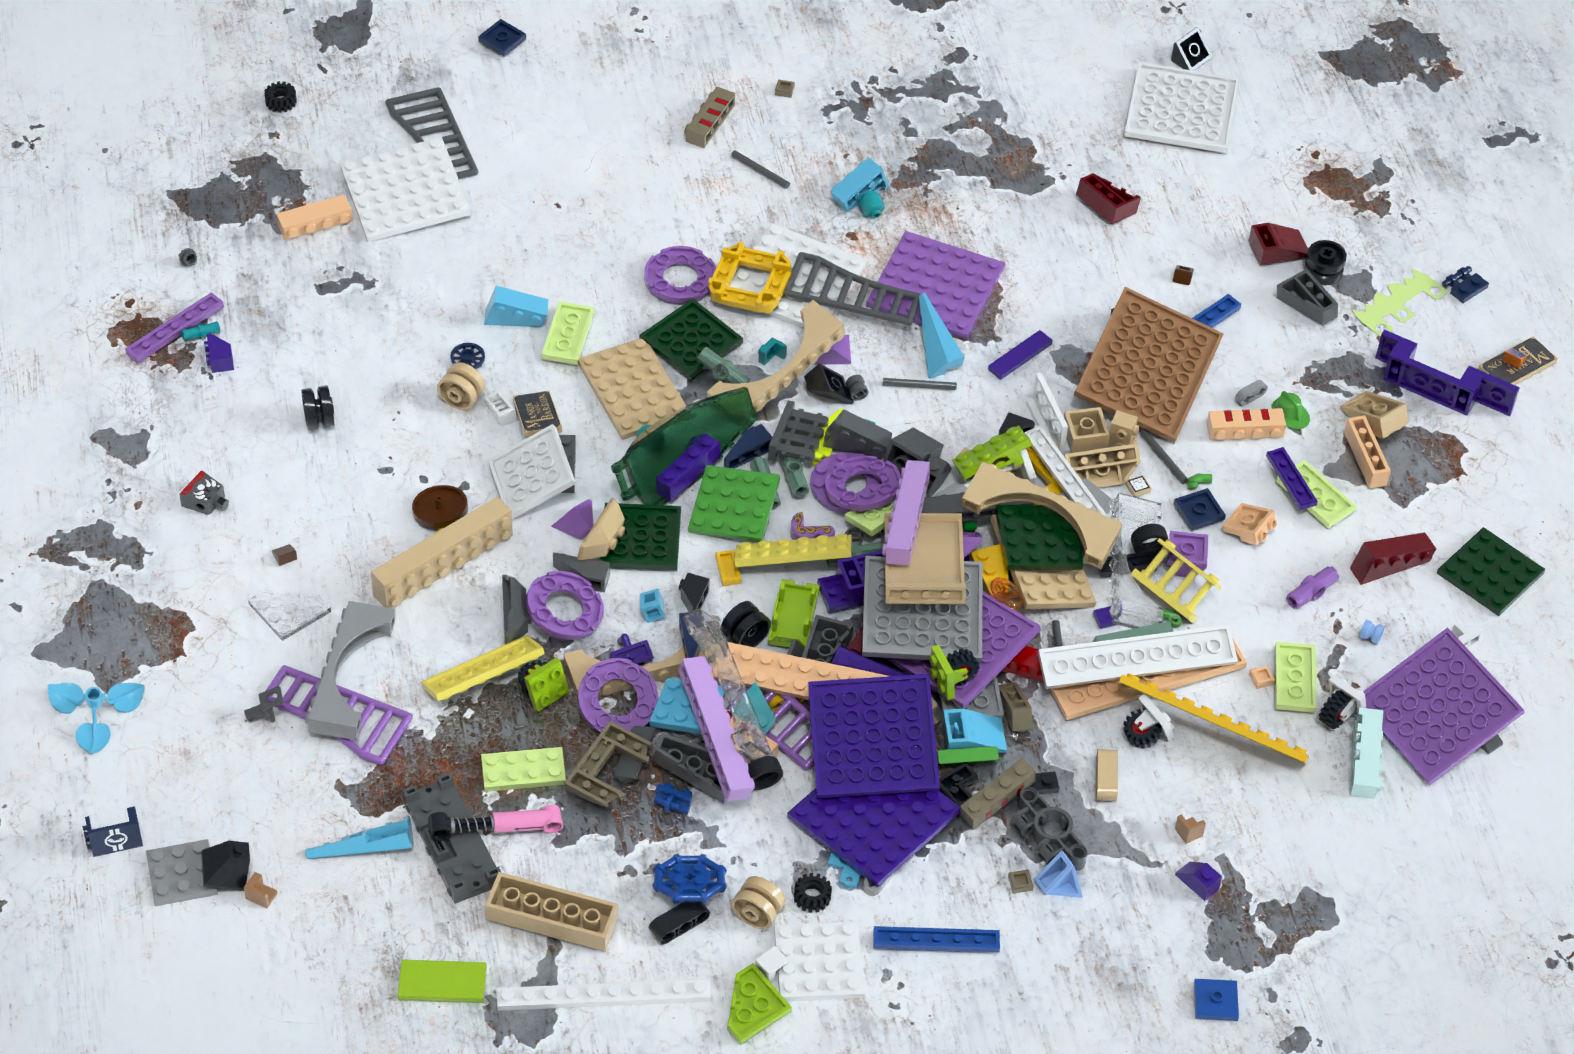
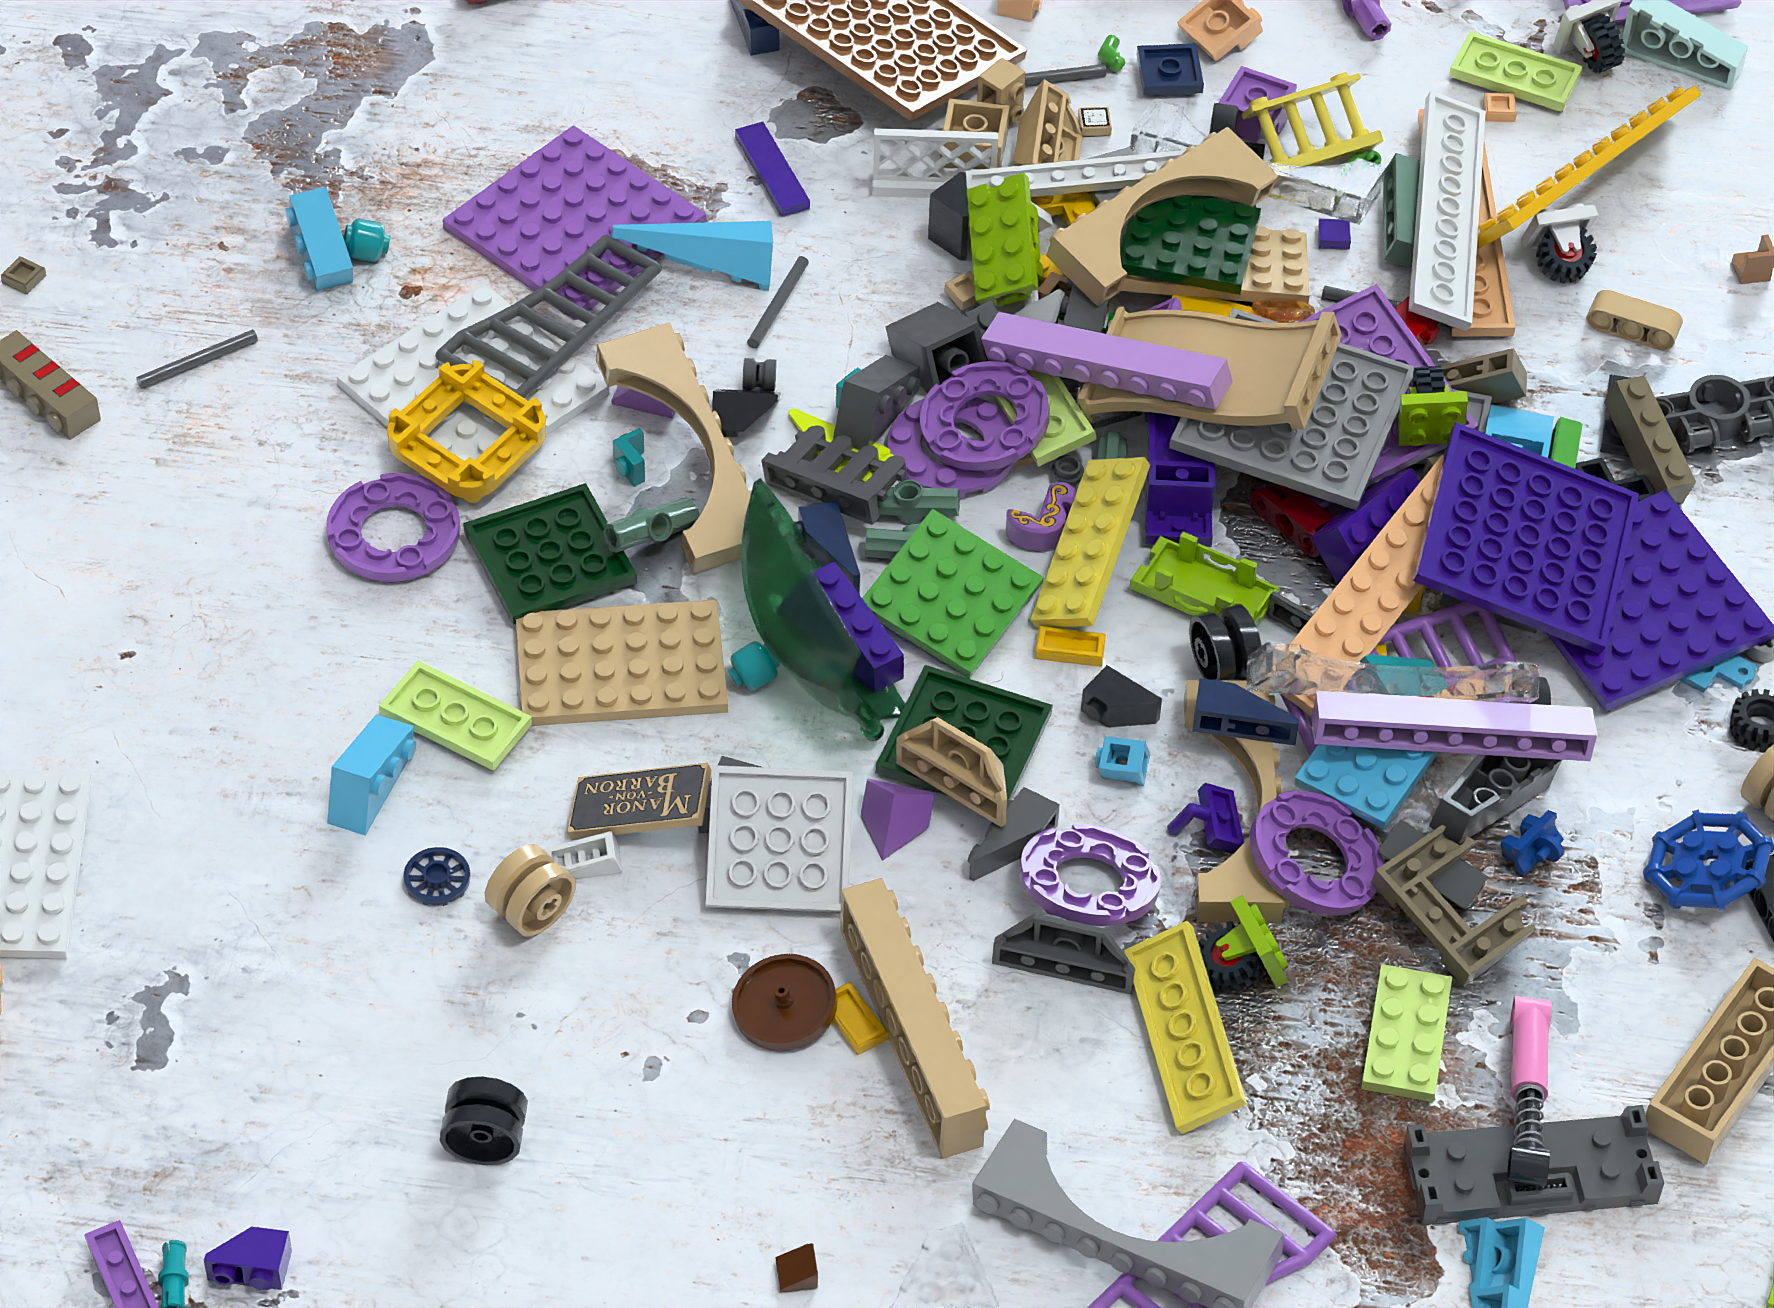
camera: 70 degrees left, 0 degrees up
dark grey wedge [802,615,854,664] -> none

